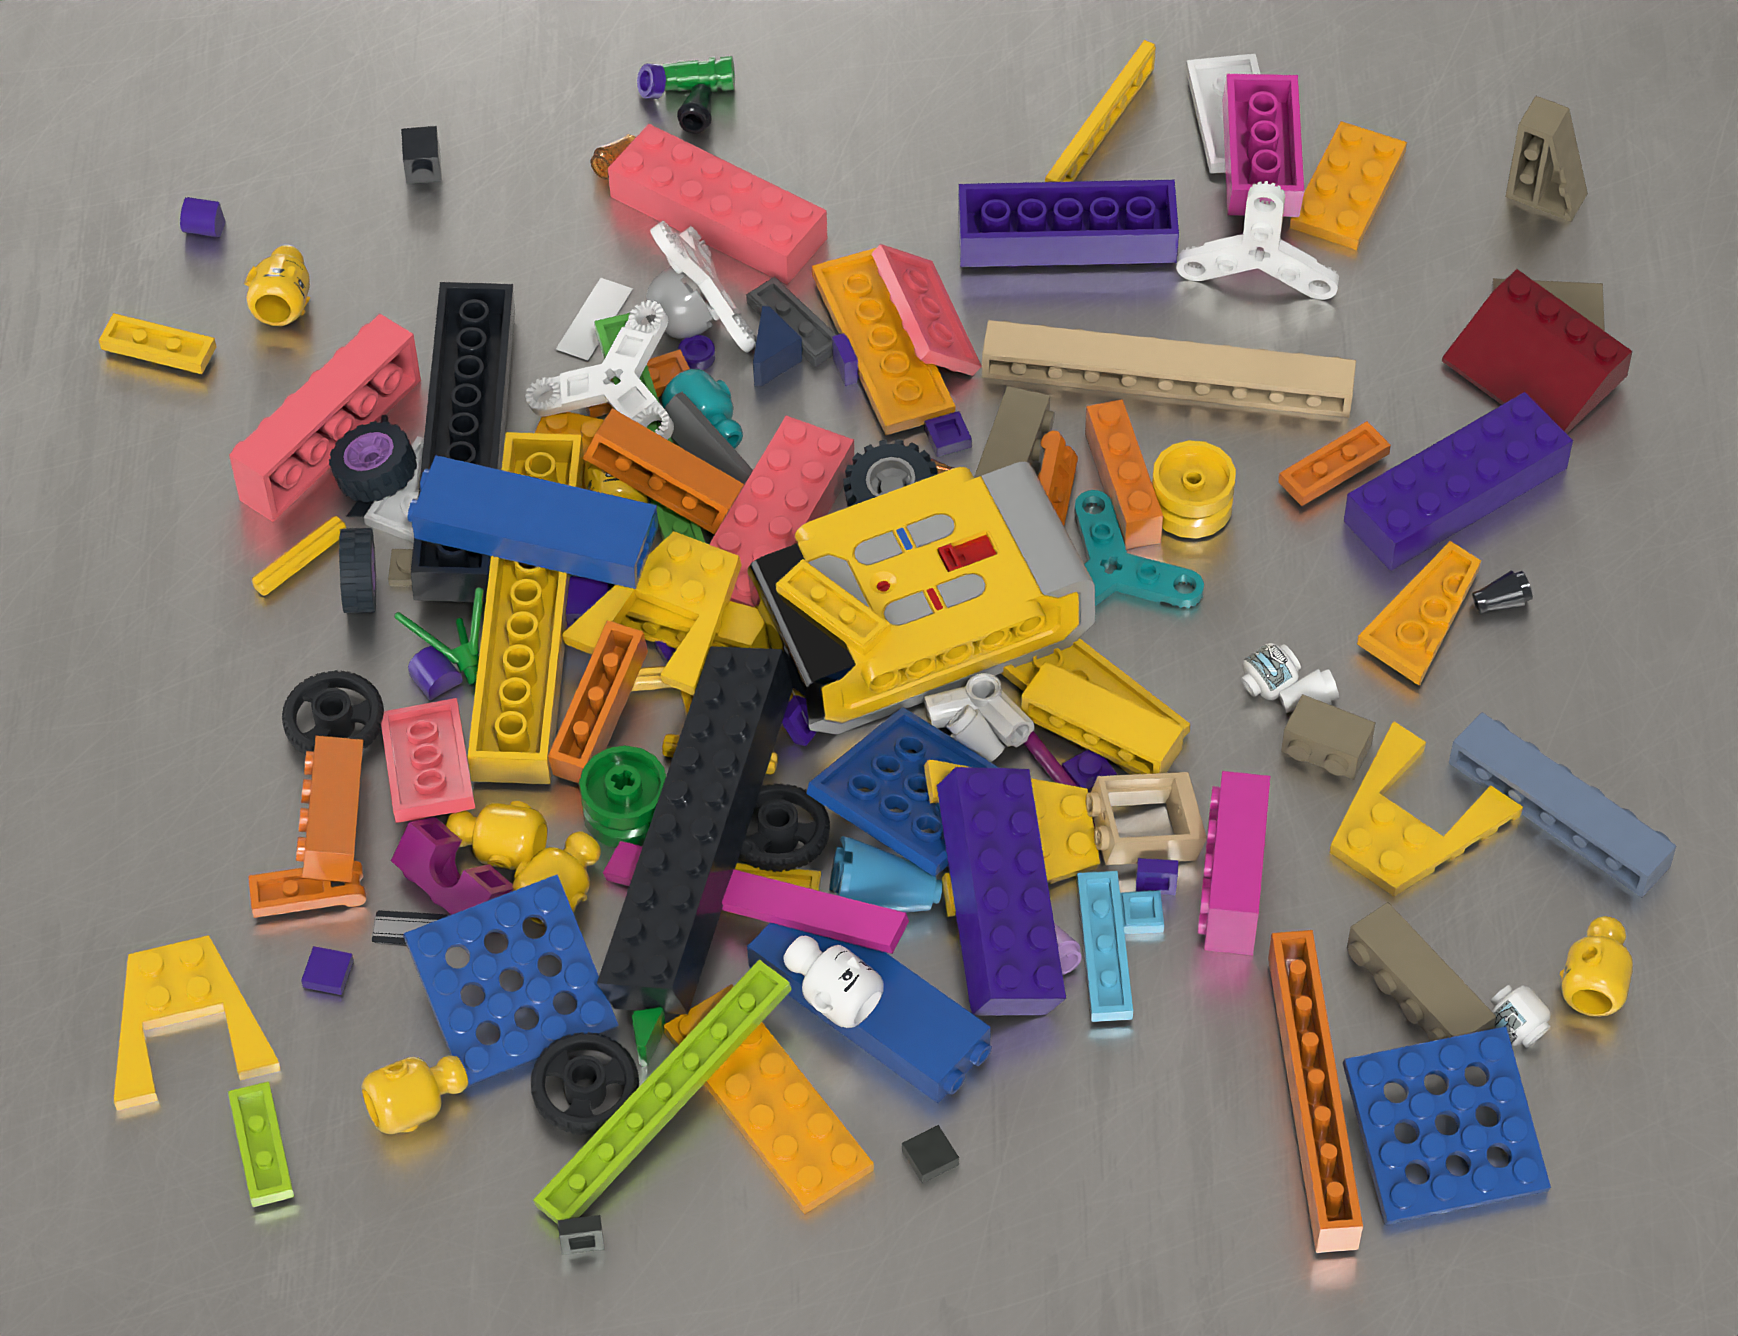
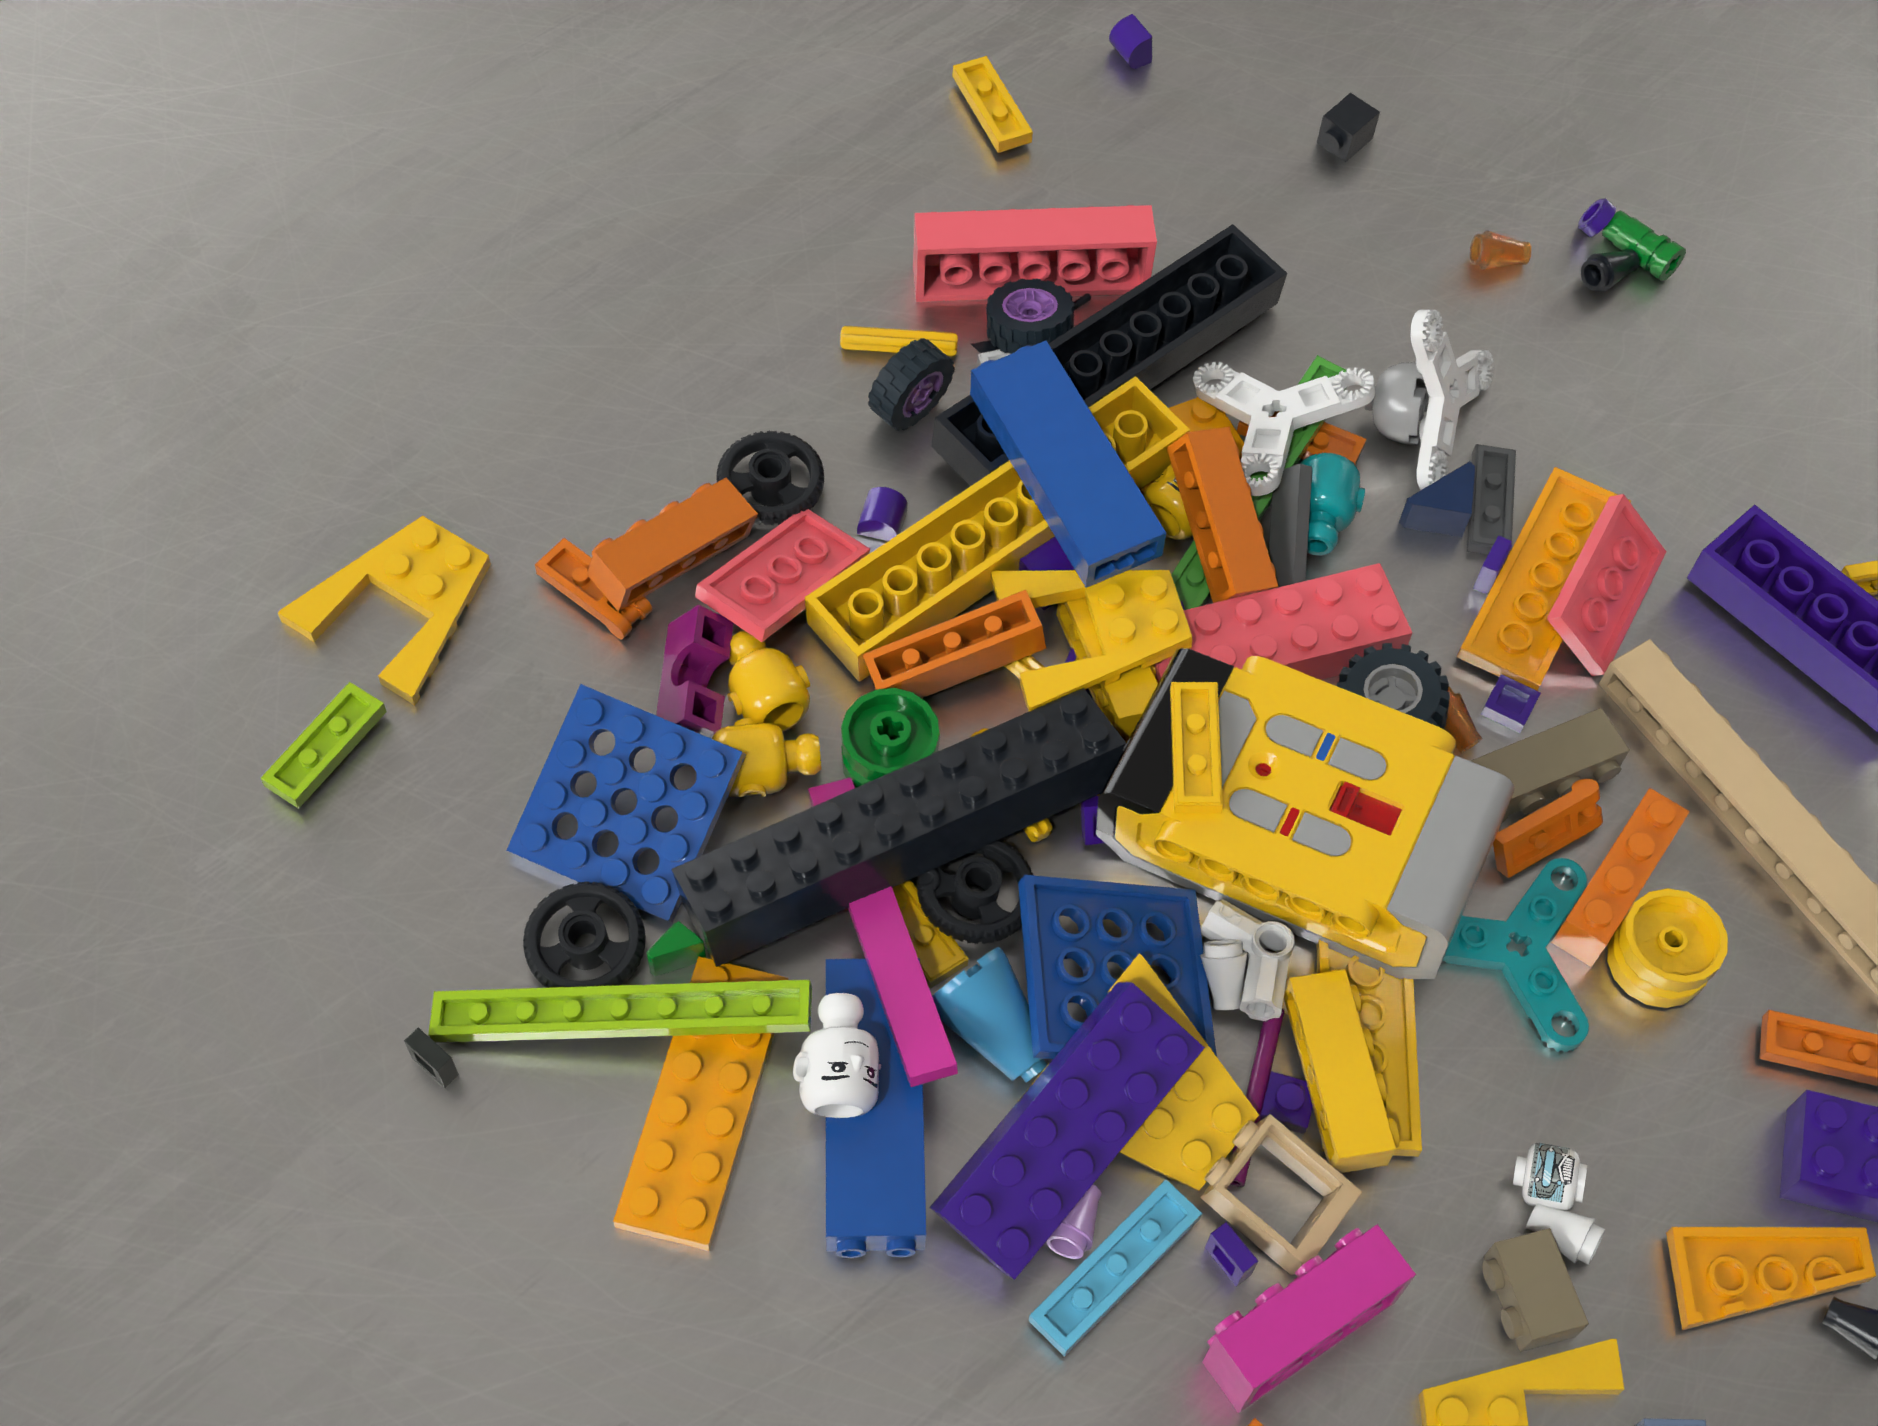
camera: 45 degrees right, 5 degrees up
yellow piece [244,245,310,326] -> none
dark purple tile [301,946,354,995] -> none
yellow piece [361,1055,468,1134] -> none
sticker [372,910,448,945] -> none
green plant [394,587,483,686] -> none
white sticker [555,278,633,361] -> none
coral brick [608,124,827,285] -> none
dark purple tile [678,335,715,370] -> none
pearl dark grey tile [902,1125,959,1184] -> none
medium azure tile [1120,891,1164,934] -> none

